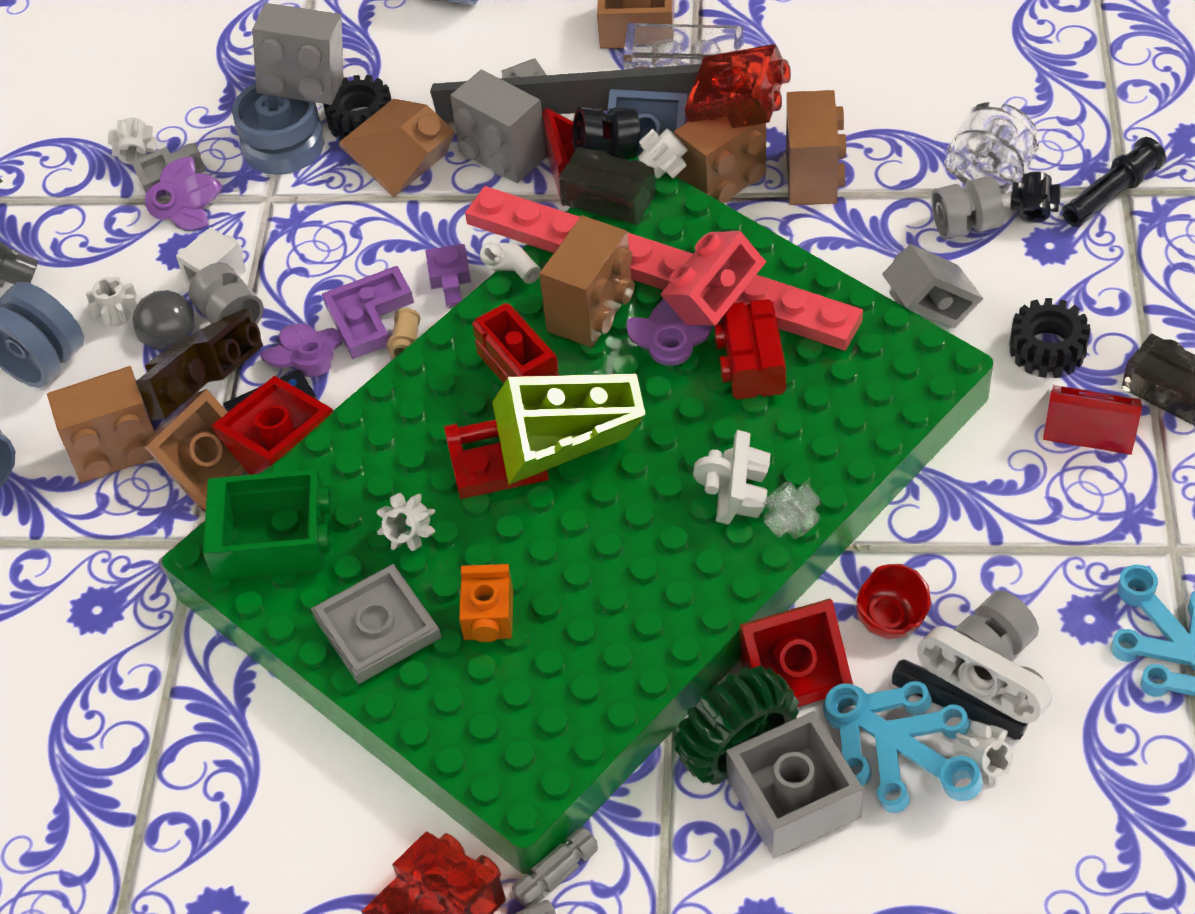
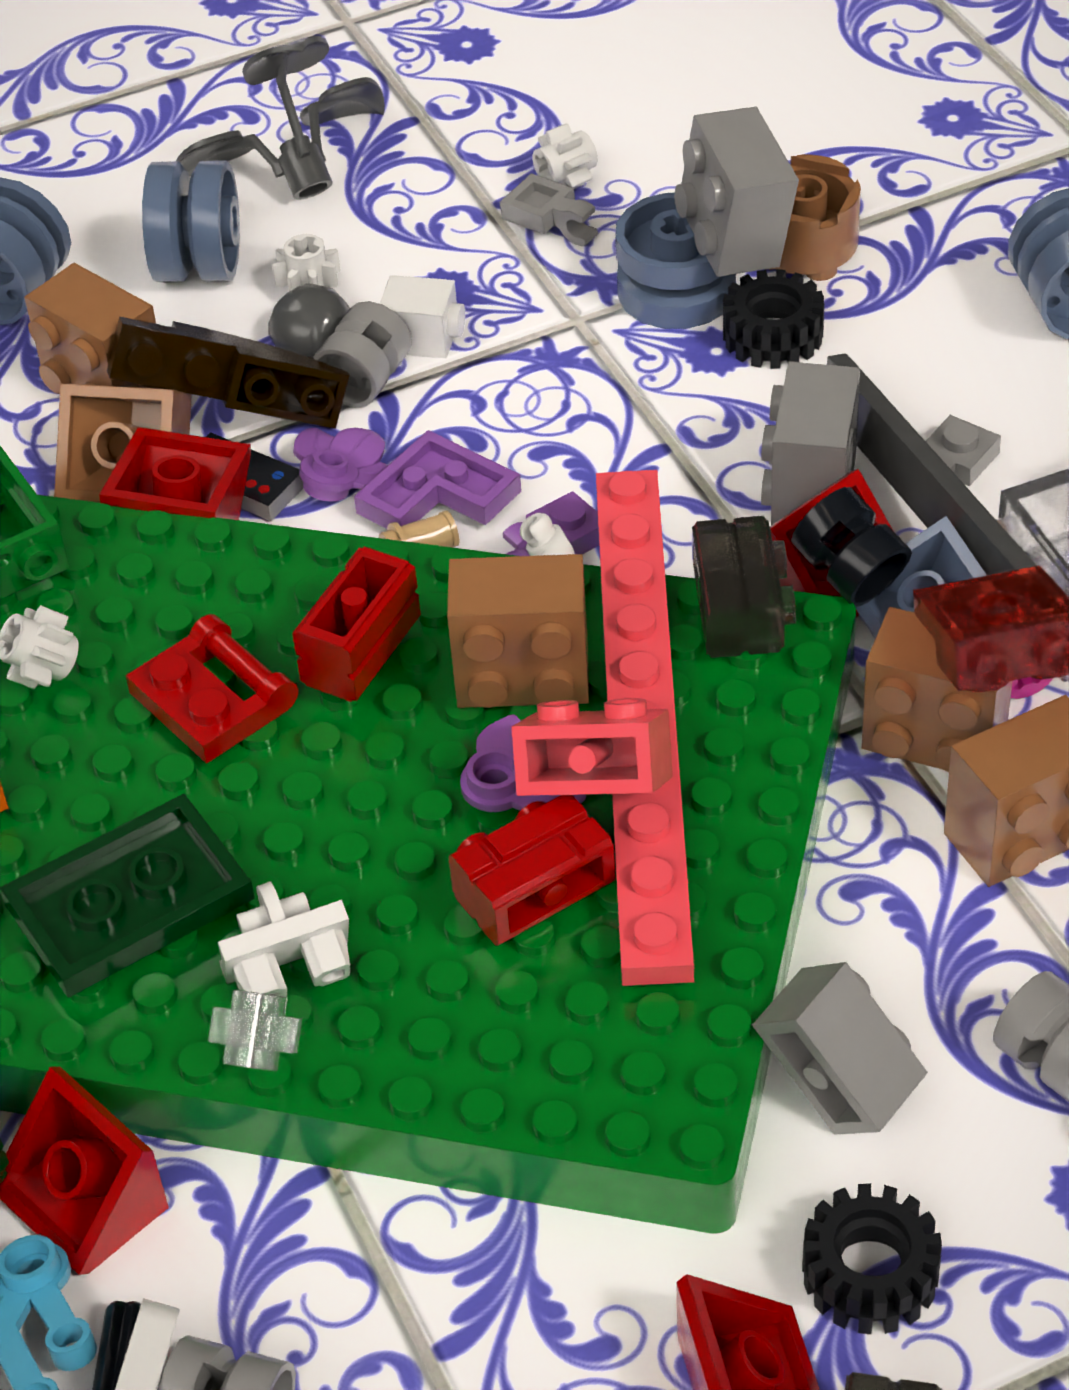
camera: 60 degrees right, 5 degrees down
medium lavender plate [145,157,222,231] -> none
medium nougat slope [339,98,455,198] -> none
lime wedge [492,374,645,485] -> none
white gear [638,129,688,179] -> none
red hair [855,564,931,640] -> none
none -> dark green plate [0,794,255,998]

